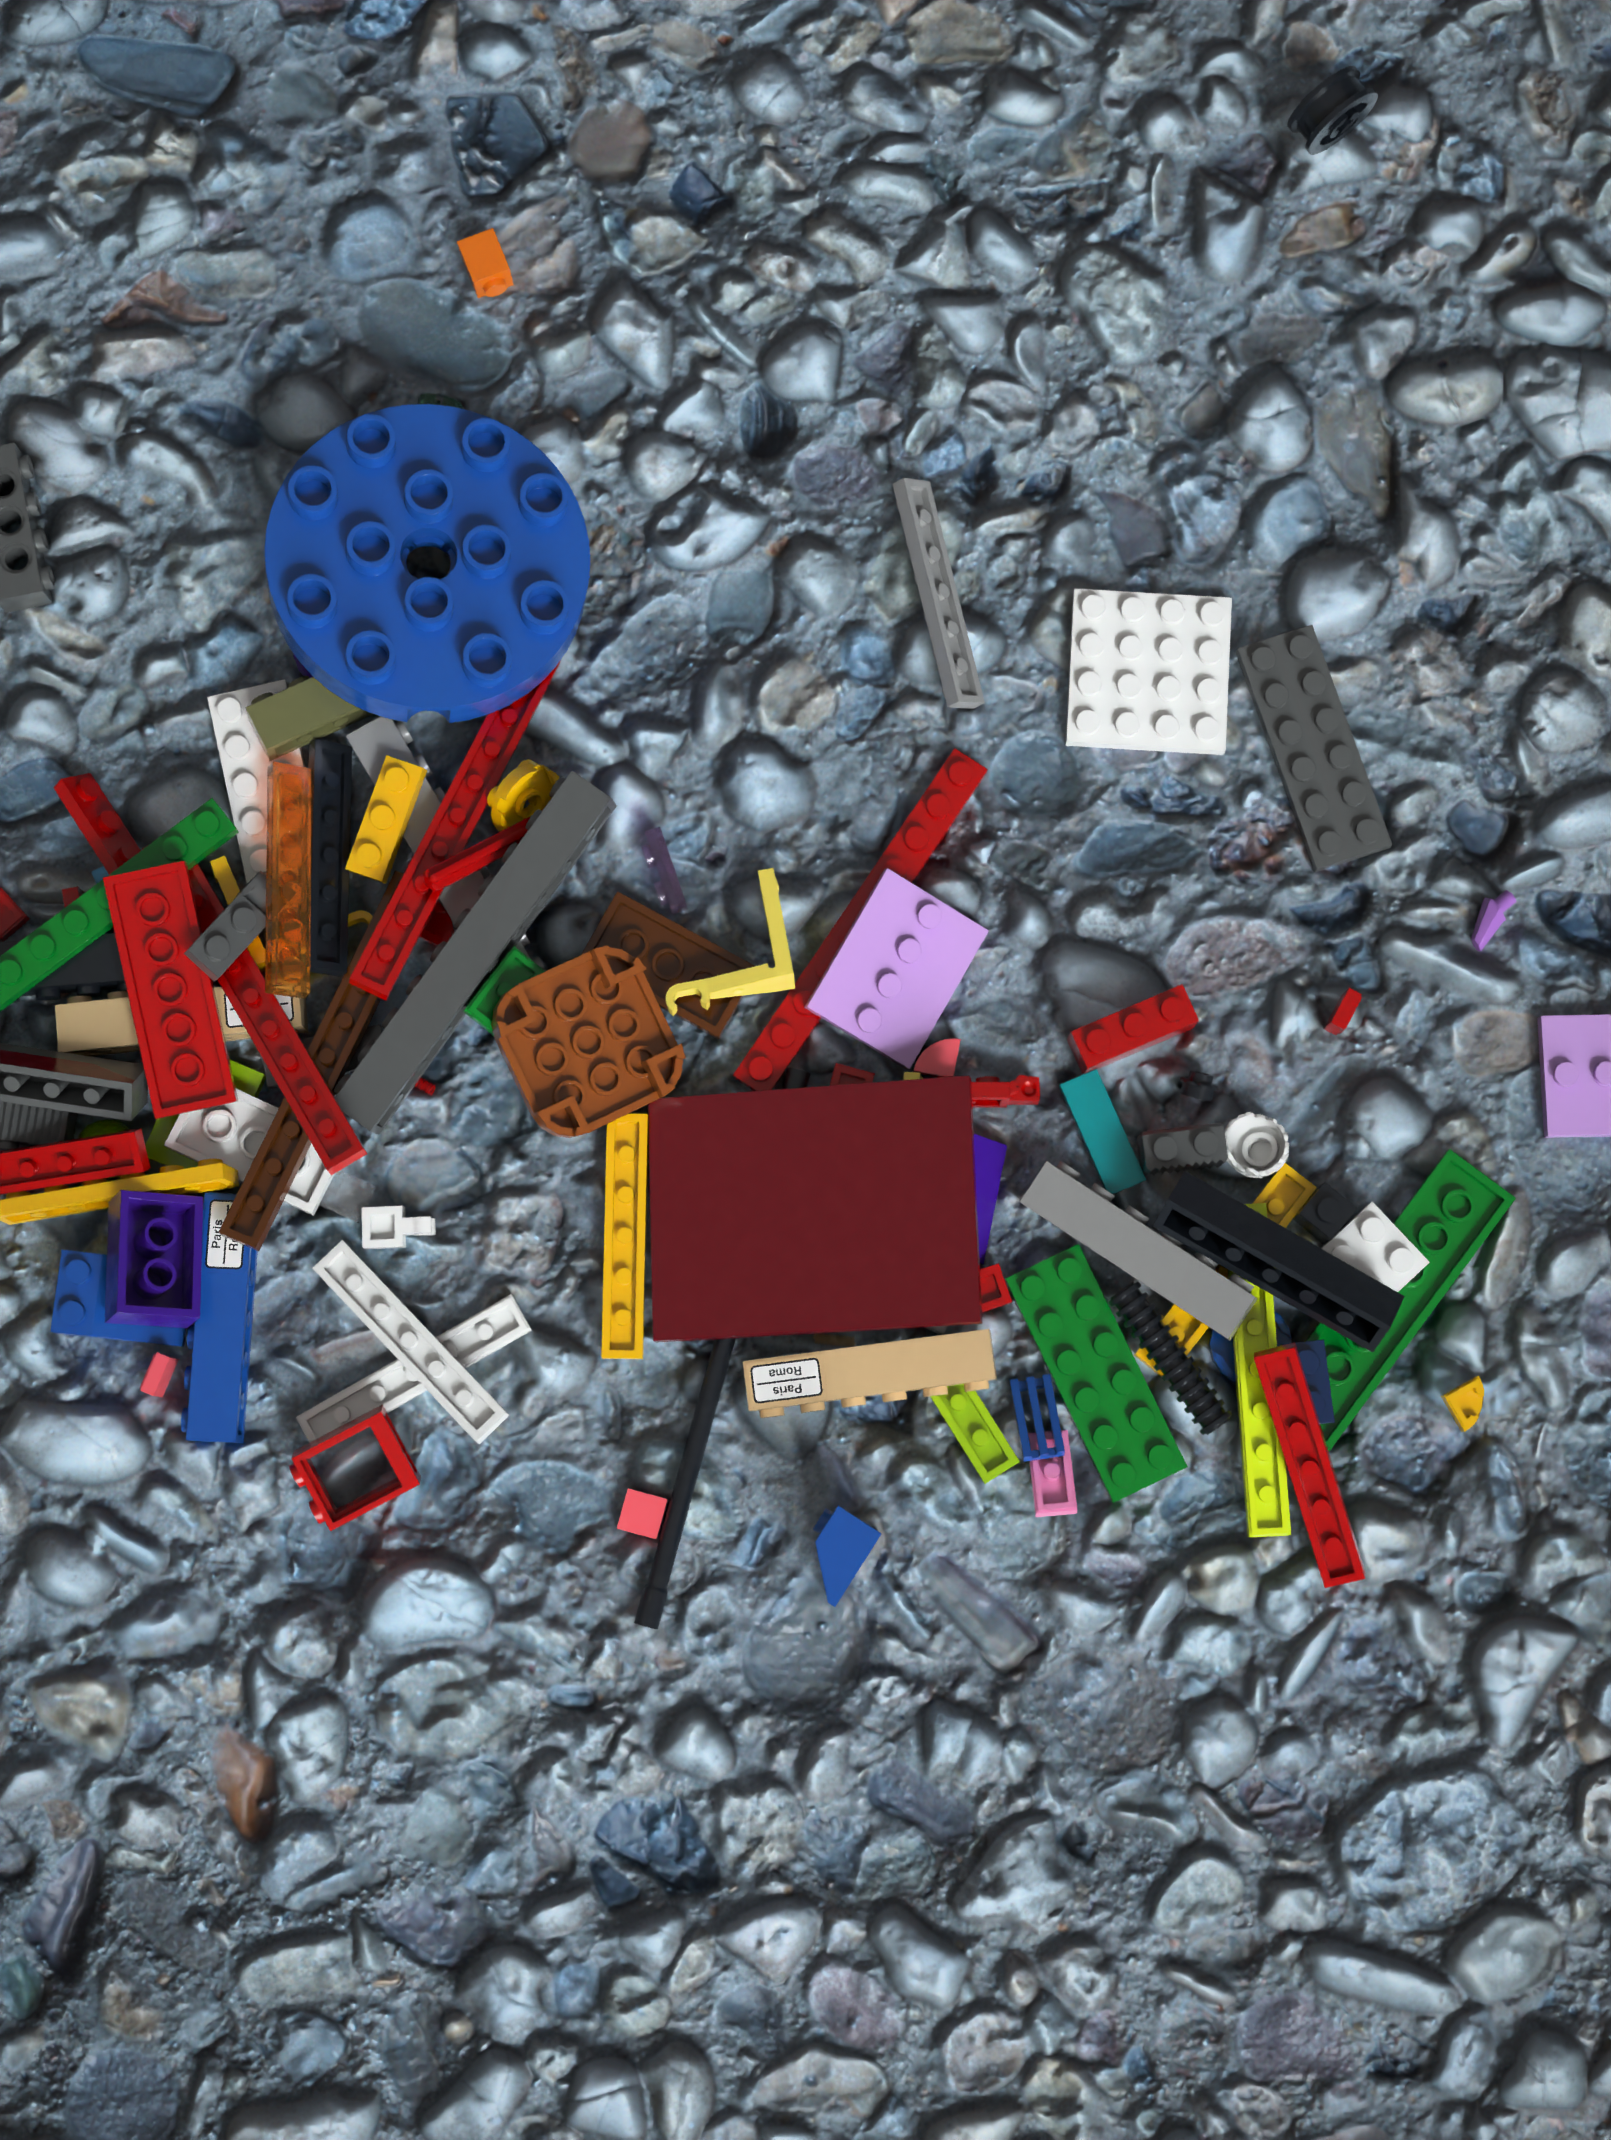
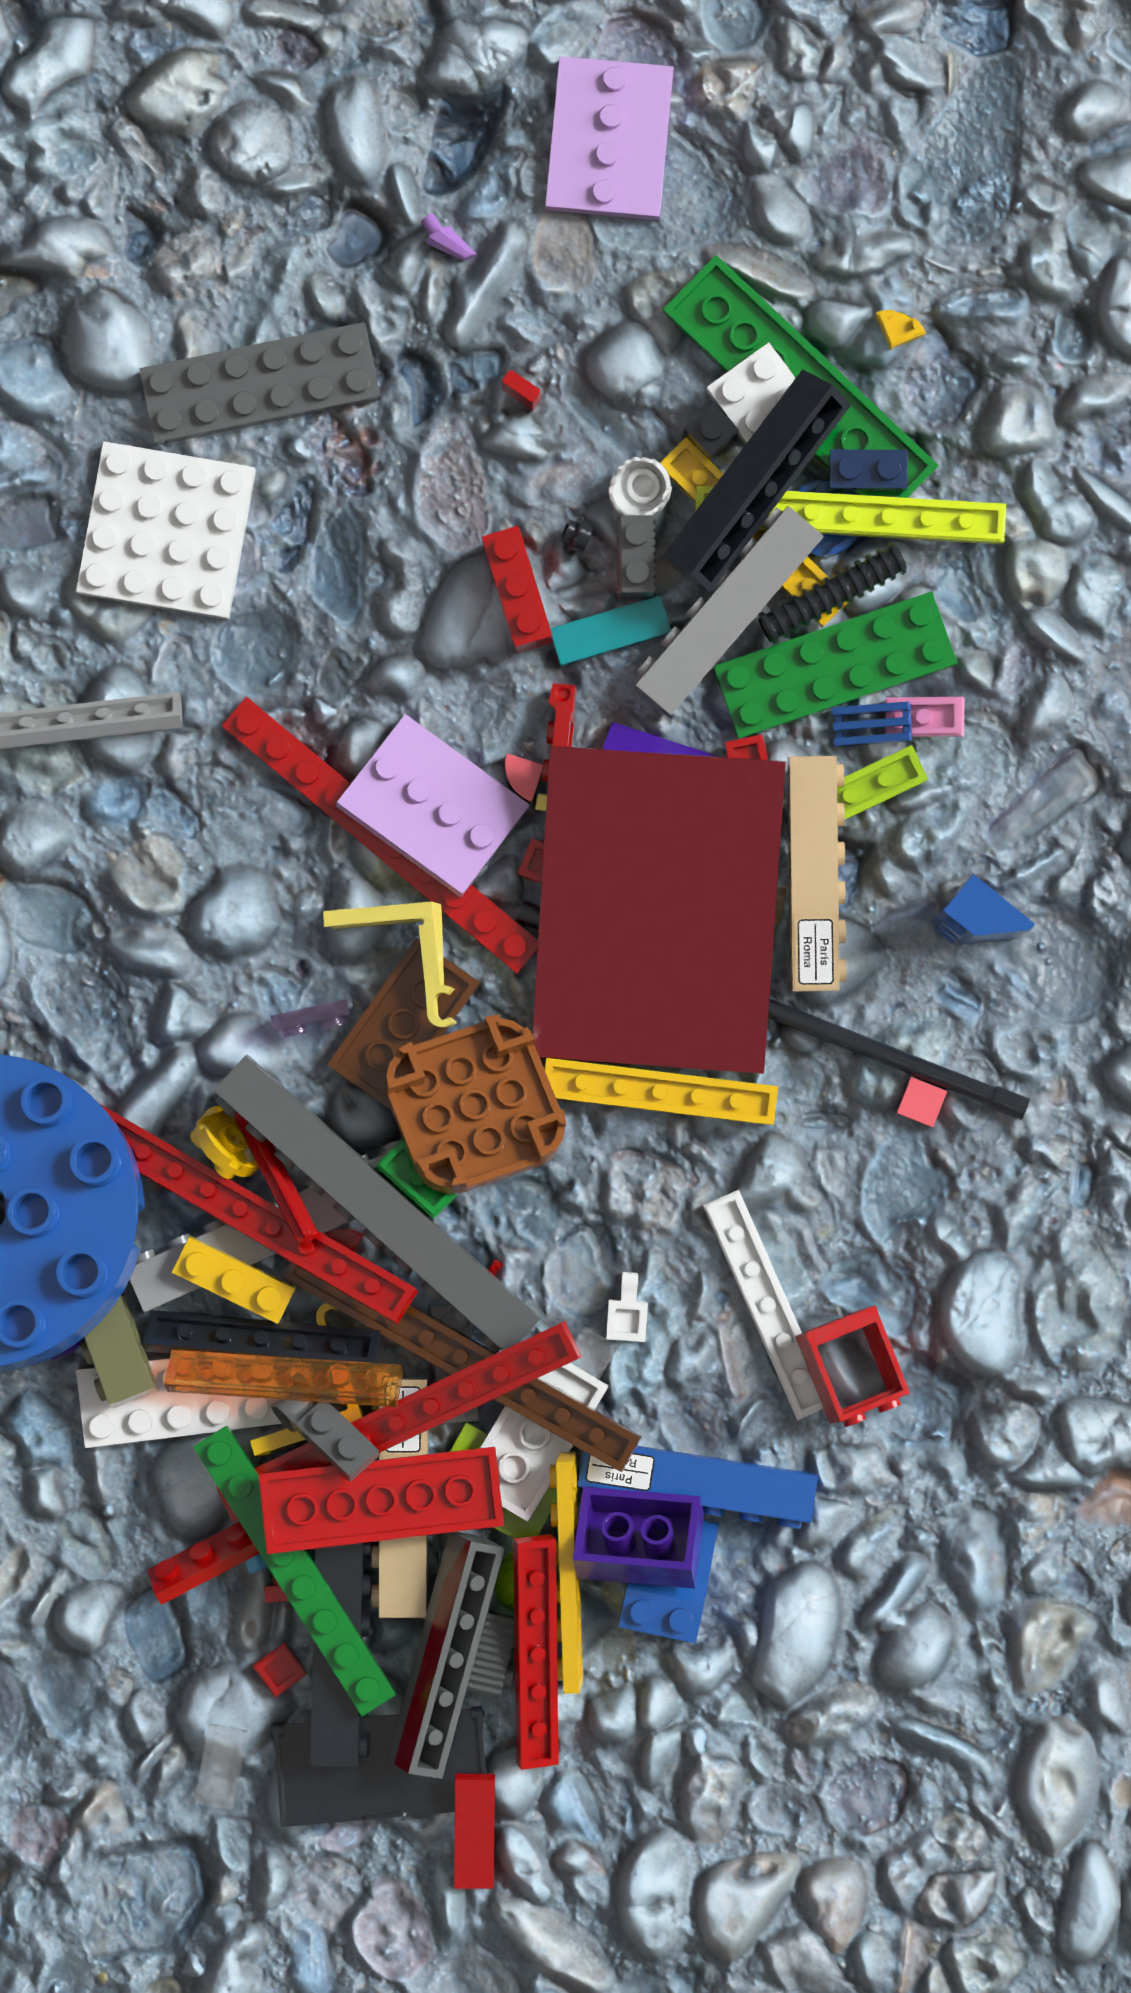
camera: 85 degrees left, 5 degrees up
coral tile [140,1352,179,1397] -> none
white plate [312,1240,509,1444] -> none
red plate [1254,1342,1366,1588] -> none

